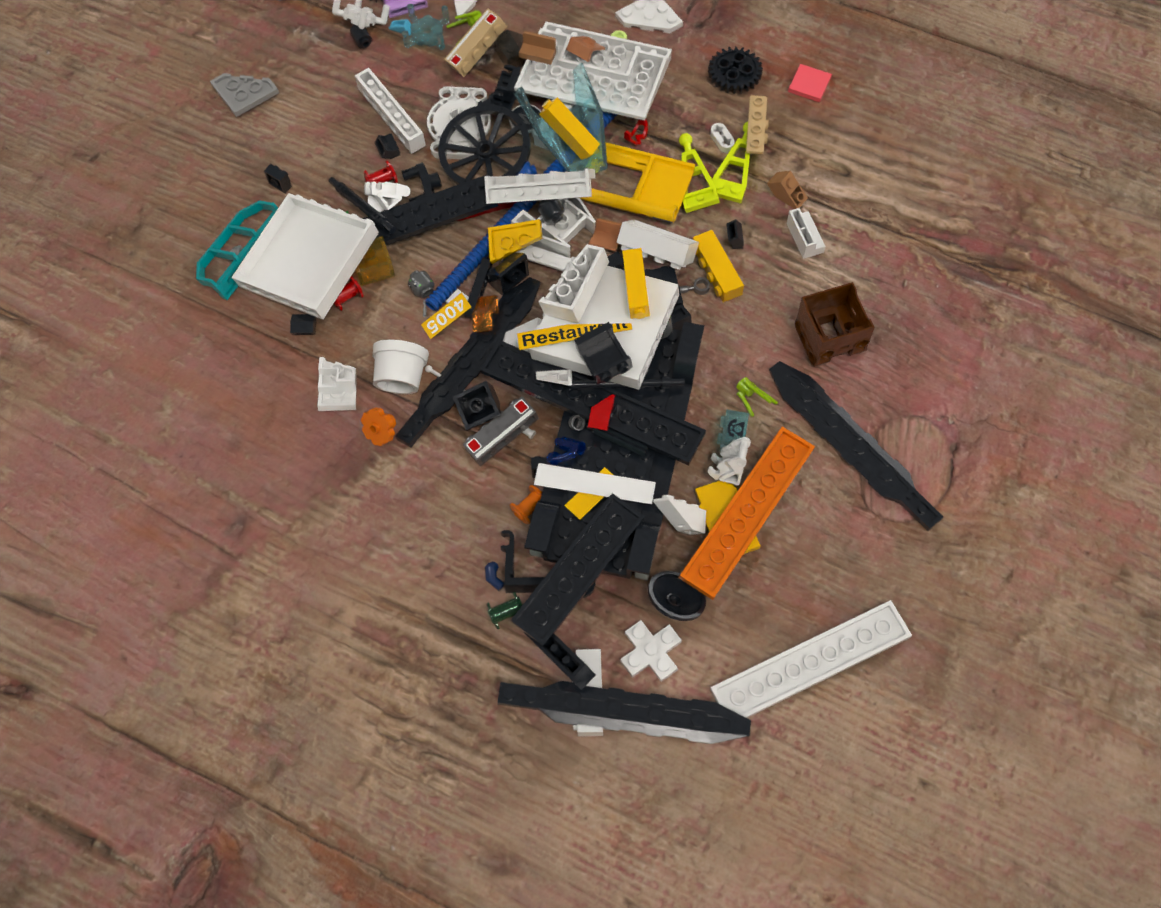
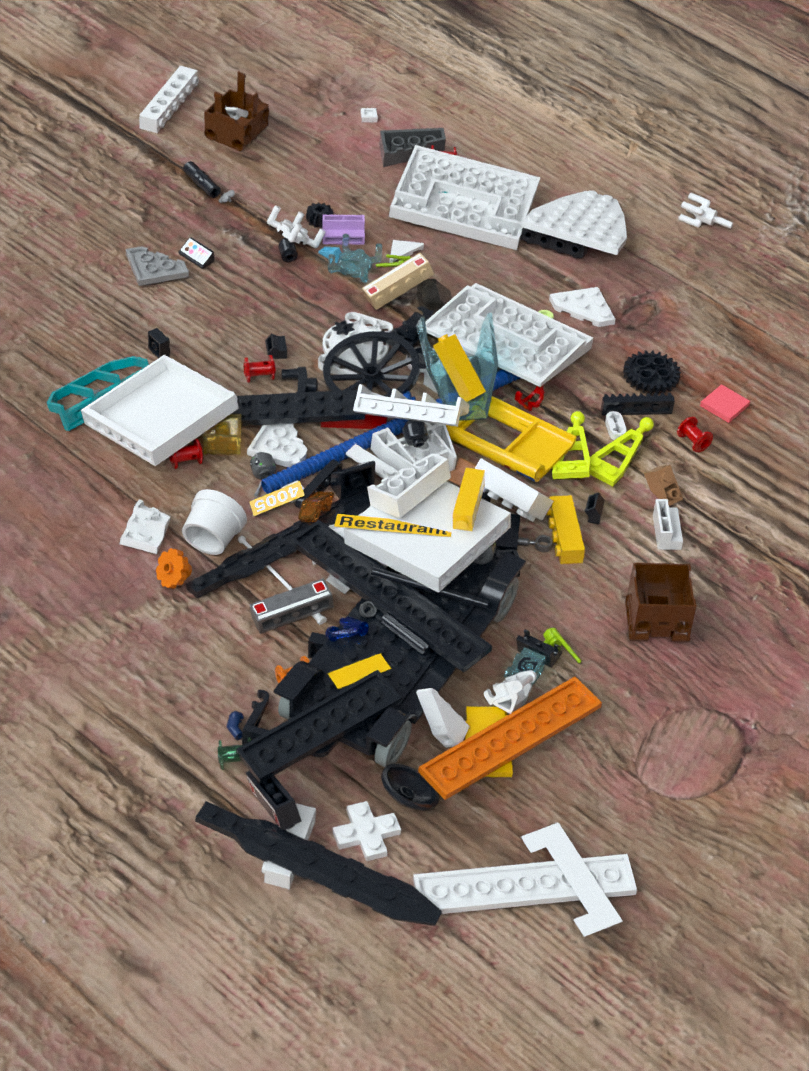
camera: 10 degrees right, 20 degrees down
black piece [290,314,317,335] -> none
black axle [329,177,396,233] -> none
white brick [355,68,426,154] -> none
white piece [364,181,410,212] -> none
black slope [453,381,501,431] -> none
yellow wing [488,219,543,264] -> none
medium nougat panel [519,31,556,65] -> none
white sticker [534,463,656,504] -> none
white tile [536,369,572,385] -> none
nougat piece [566,36,605,62] -> none
black panel [574,322,633,385] -> none
red slope [588,394,615,431] -> none
tan bracket [746,95,769,154] -> none
black plate [769,361,944,531] -> none
none -> slope [178,237,214,269]
none -> white plate [247,423,307,467]
none -> black plant [332,320,355,335]
none -> black hinge [516,629,562,668]
none -> white sticker [521,823,623,937]
none -> black gear [601,392,675,416]
none -> red hose [677,417,713,453]

